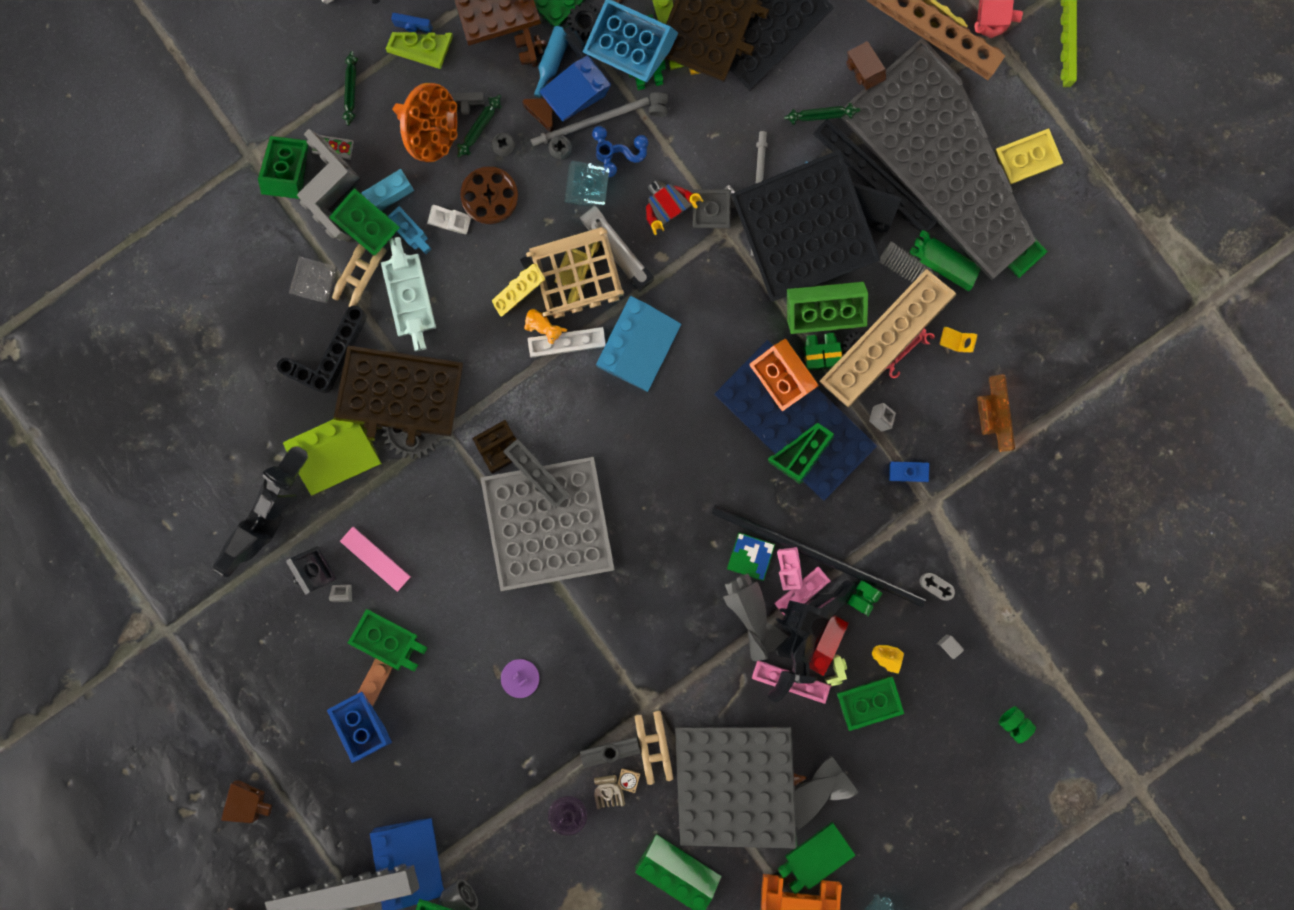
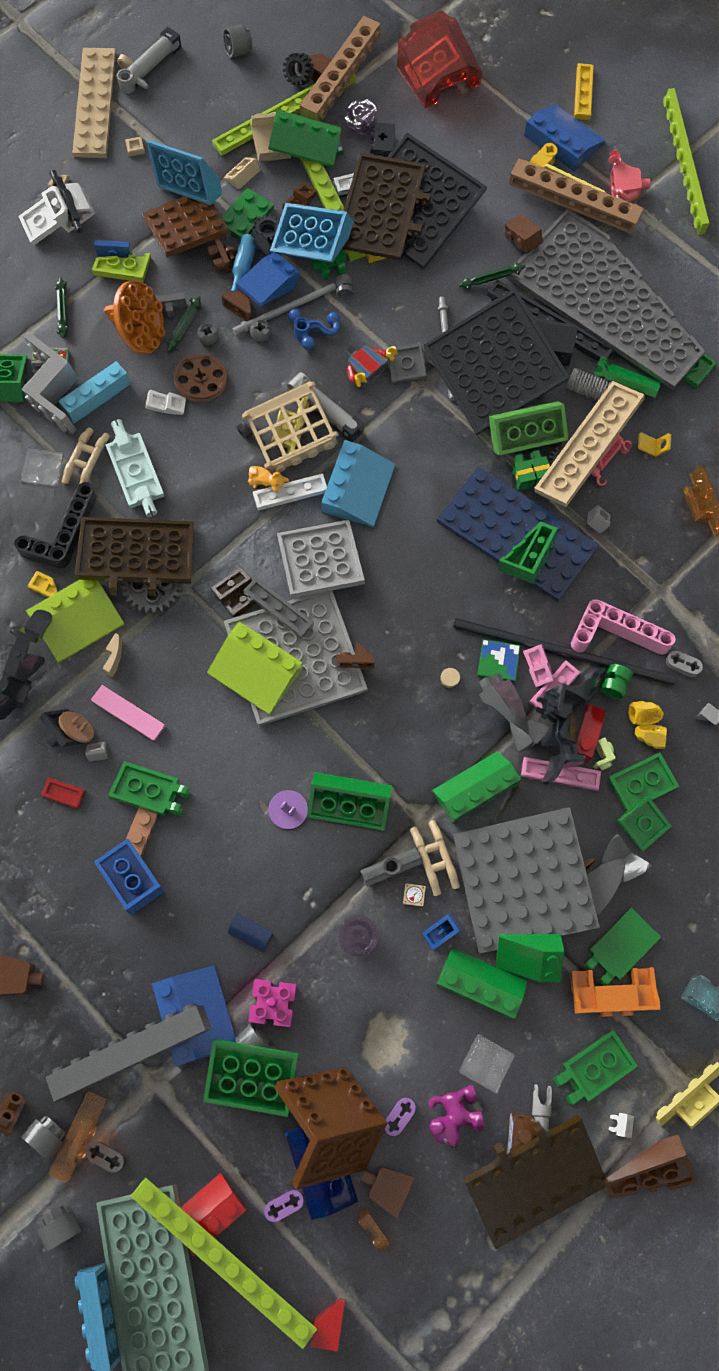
camera: 10 degrees left, 15 degrees down
green plate [329,188,400,256] -> none
dark azure hinge [388,206,432,254] -> none
light yellow bracket [492,263,545,316] -> none
clear light blue slope [564,161,609,206] -> none
dark tan piece [594,775,625,809] -> none
orange slope [749,338,819,411] -> none
blue plate [889,462,929,482] -> none
light yellow plate [994,128,1063,185] -> none
none -> yellow tile [27,571,58,598]
none -> red tile [41,777,86,809]
none -> medium nougat piece [59,711,94,743]
none -> tan slope [102,633,122,678]
none -> lime slope [207,621,303,715]
none -> dark blue brick [228,913,274,953]
none -> dark pink brick [248,979,297,1028]
none -> light grey plate [277,520,365,598]
none -> green slope [307,772,392,831]
none -> reddish brown slope [336,641,375,669]
none -> blue slope [422,913,461,950]
none -> green slope [432,751,521,824]
none -> tan tile [440,668,460,688]
none -> green slope [496,934,564,982]
none -> bright pink beam [571,600,675,655]
none -> green tile [617,795,672,852]
none -> yellow rock [628,701,664,726]

